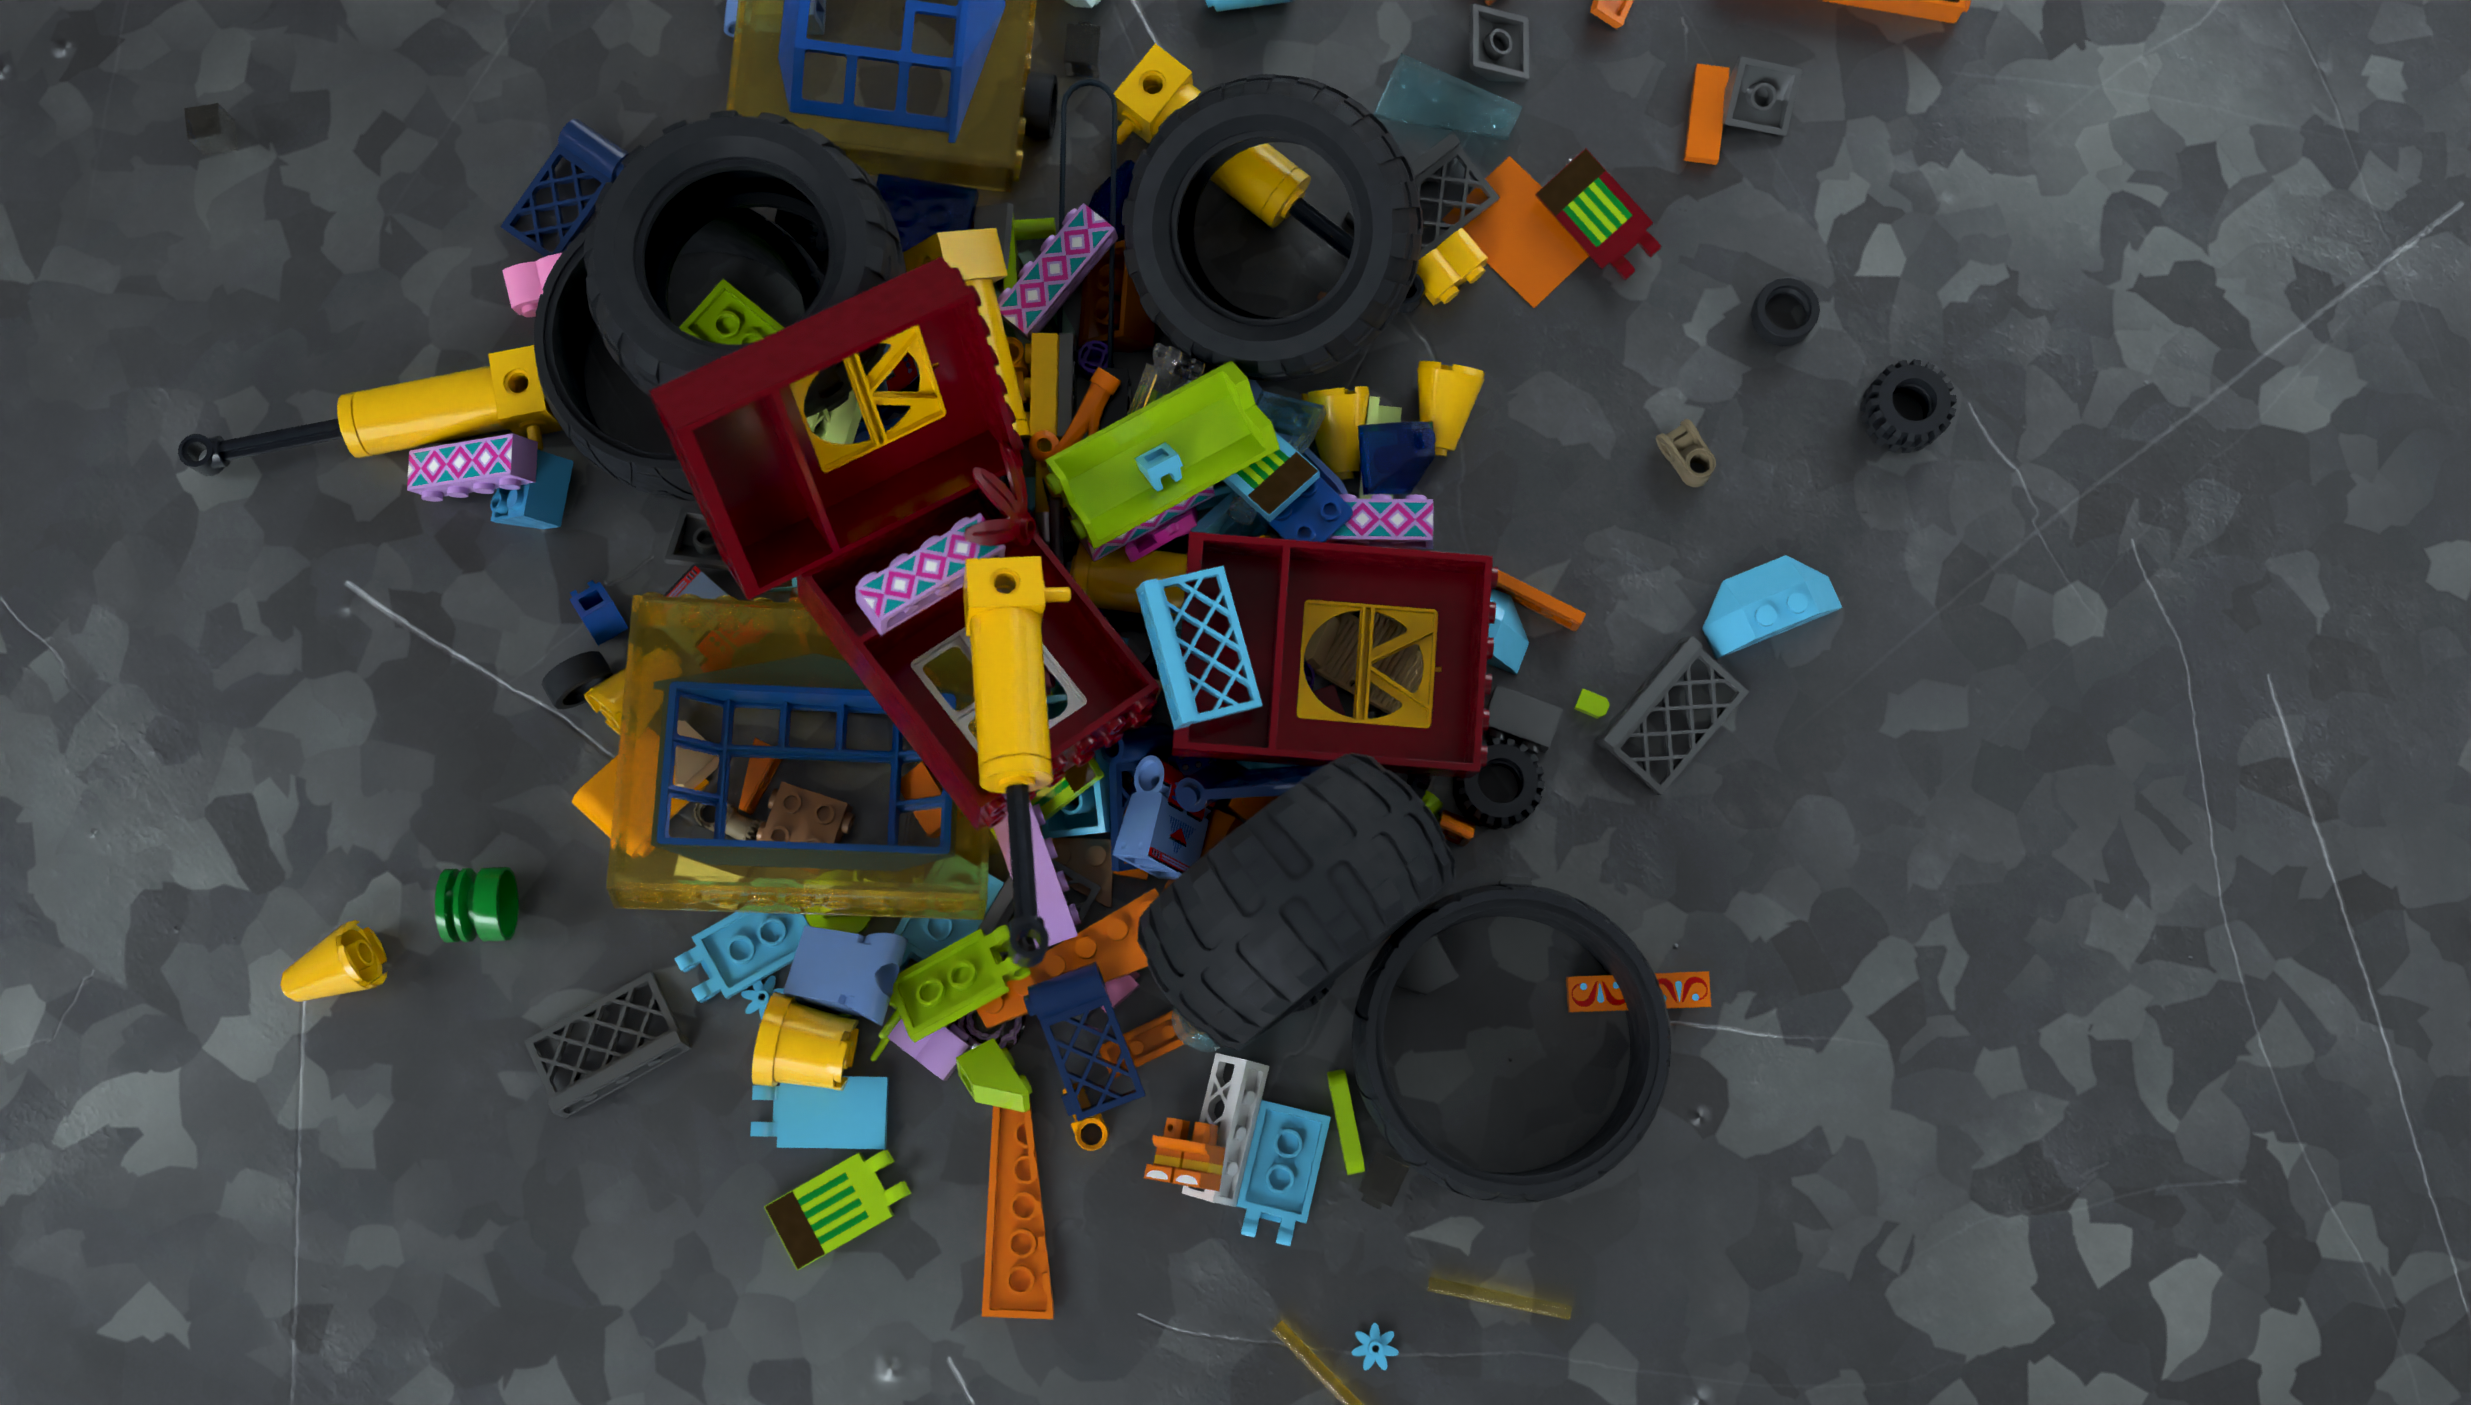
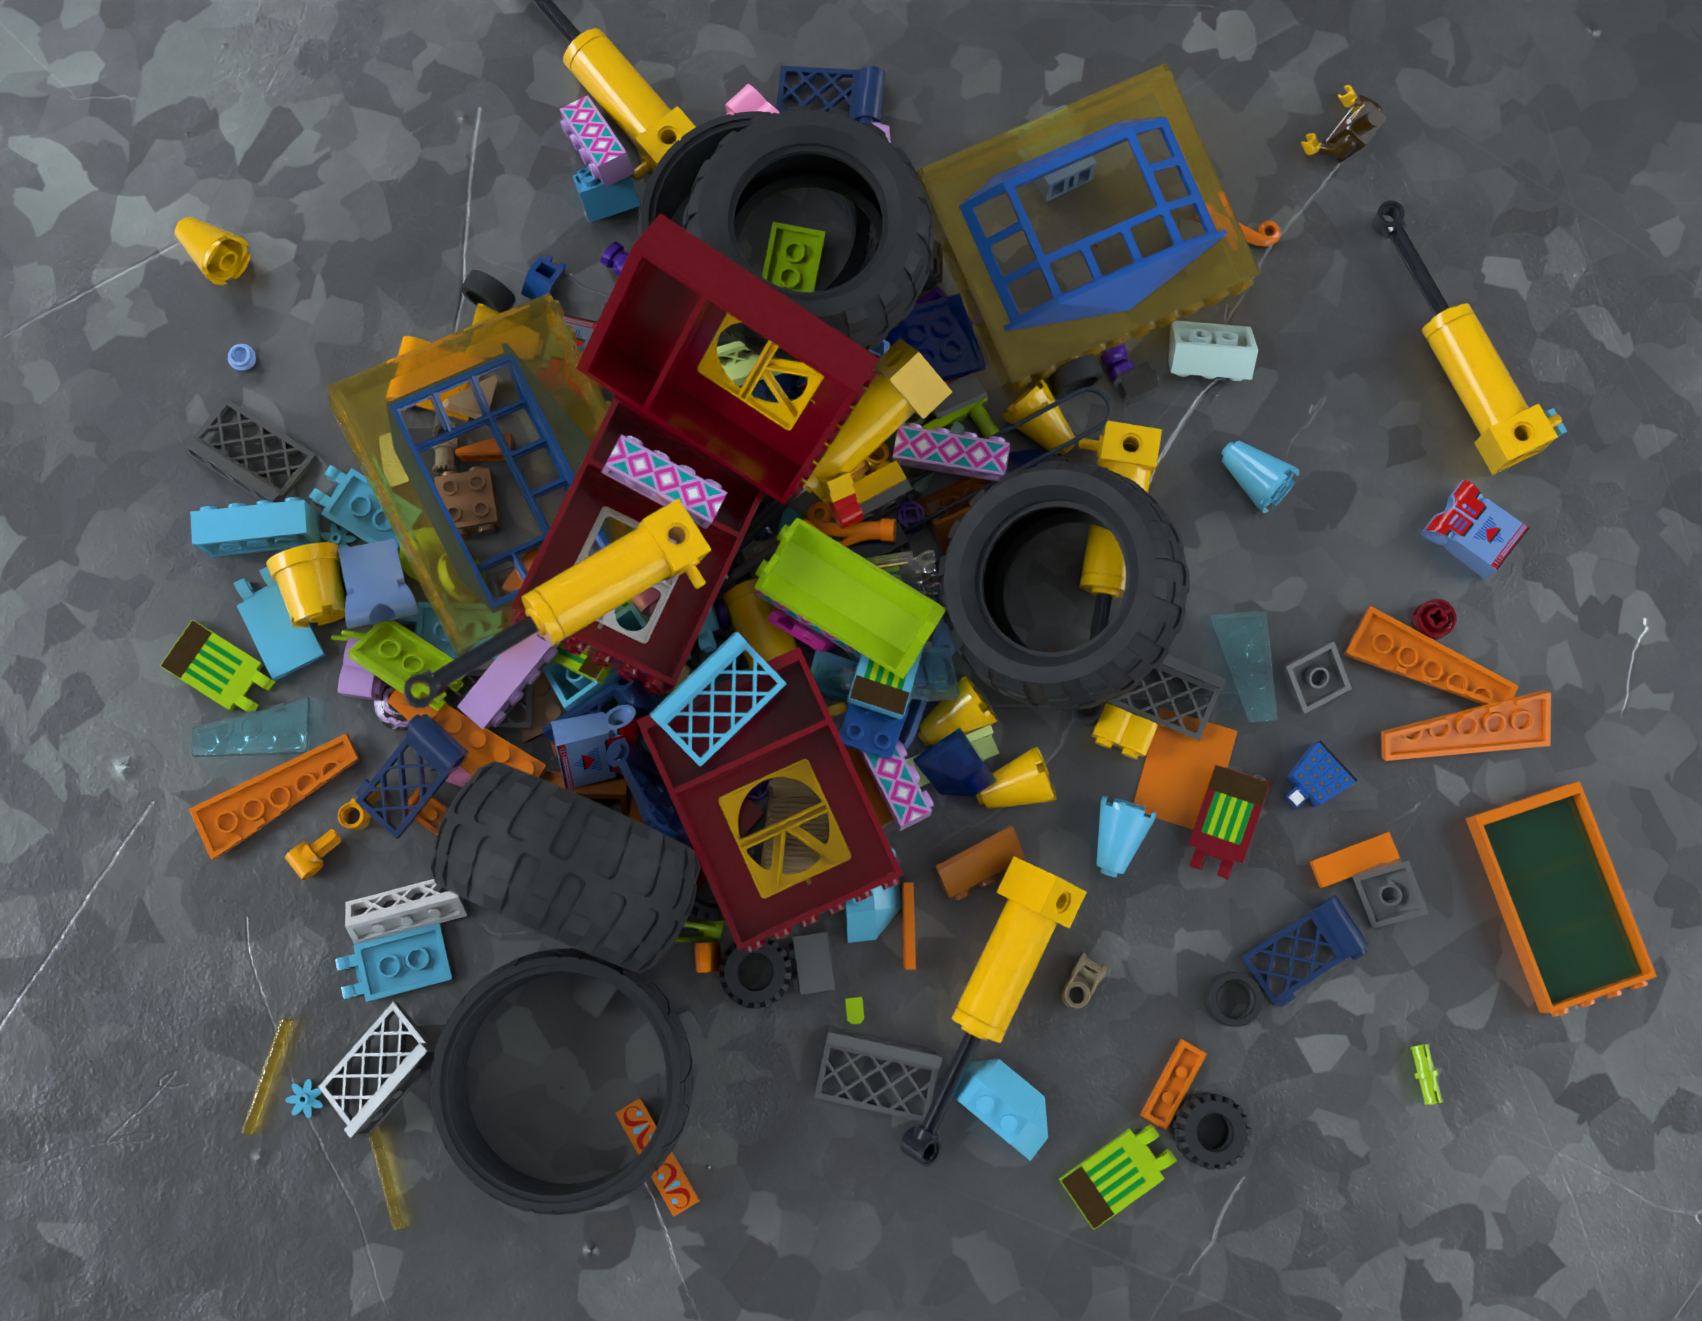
camera: 55 degrees right, 0 degrees up
green wheel [435,867,519,943] -> none
lime slope [956,1038,1032,1112] -> none
dark red plant [964,440,1036,547] -> none
medium azure tile [1135,442,1183,492] -> none
orange hips [1144,1117,1225,1191] -> none
lime beam [1327,1069,1365,1175] -> none
none -> medium azure brick [190,497,322,557]
none -> clear light blue wing [191,696,311,758]
none -> light blue plate [228,344,256,371]
none -> light orange axle [284,829,342,880]
none -> fence [318,1002,437,1138]
none -> dark purple wheel [601,241,629,277]
none -> leg [818,471,864,529]
none -> yellow piece [900,856,1087,1167]
none -> dark orange slope [932,826,1025,901]
none -> yellow cone [1001,379,1075,456]
none -> tile [1059,1124,1177,1230]
none -> medium azure cone [1096,795,1157,877]
none -> dark purple wheel [1100,345,1136,382]
none -> orange tile [1140,1039,1207,1131]
none -> dark blue piece [1240,895,1369,1007]
none -> blue torso [1285,740,1357,809]
none -> lime pin [1410,1044,1443,1105]

